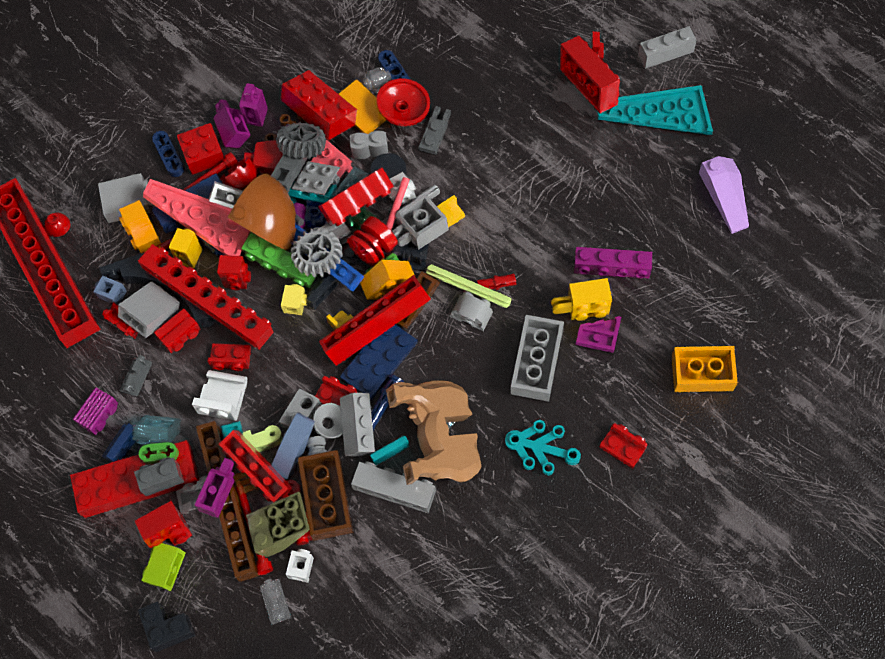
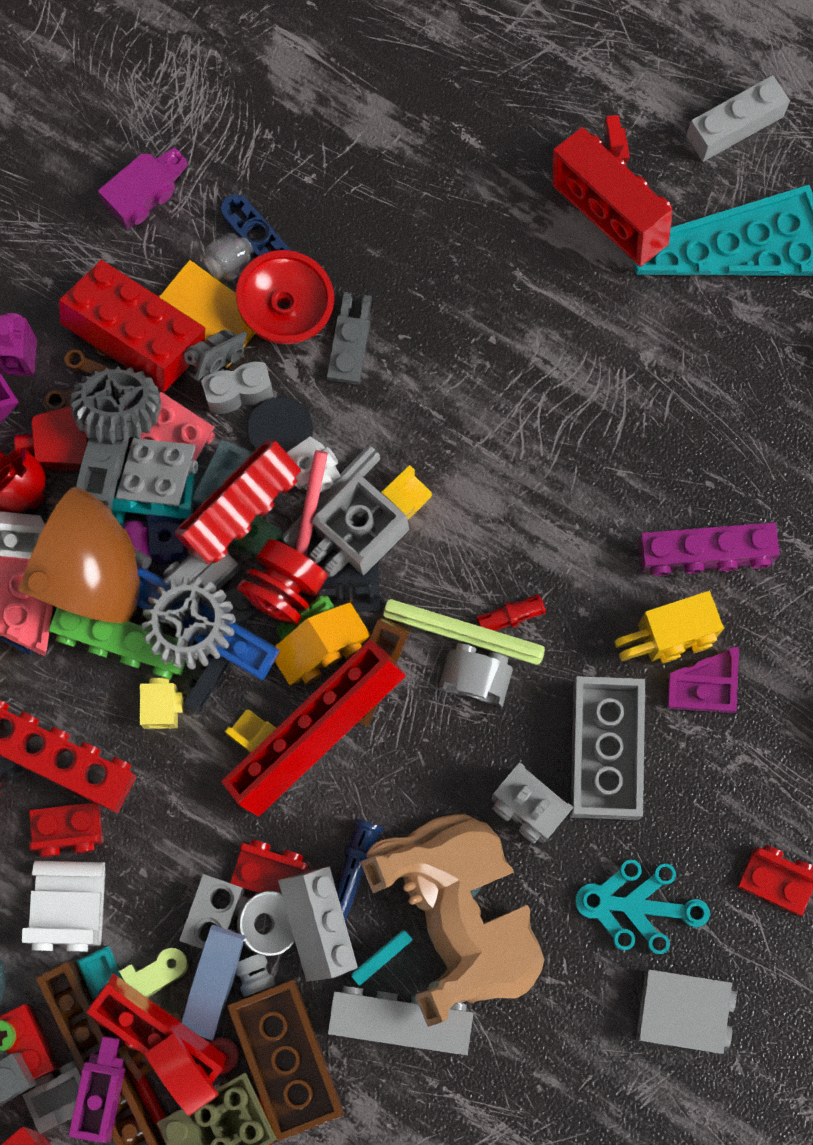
camera: 15 degrees left, 10 degrees up
red brick [217,255,251,290] -> none
dark blue plate [340,325,418,401] -> none
none -> magenta hinge [98,147,188,230]
none -> red slope [144,1033,219,1116]
none -> dark grey hinge [184,329,247,380]
none -> light grey hinge [491,763,574,844]
none -> light grey brick [636,970,737,1054]

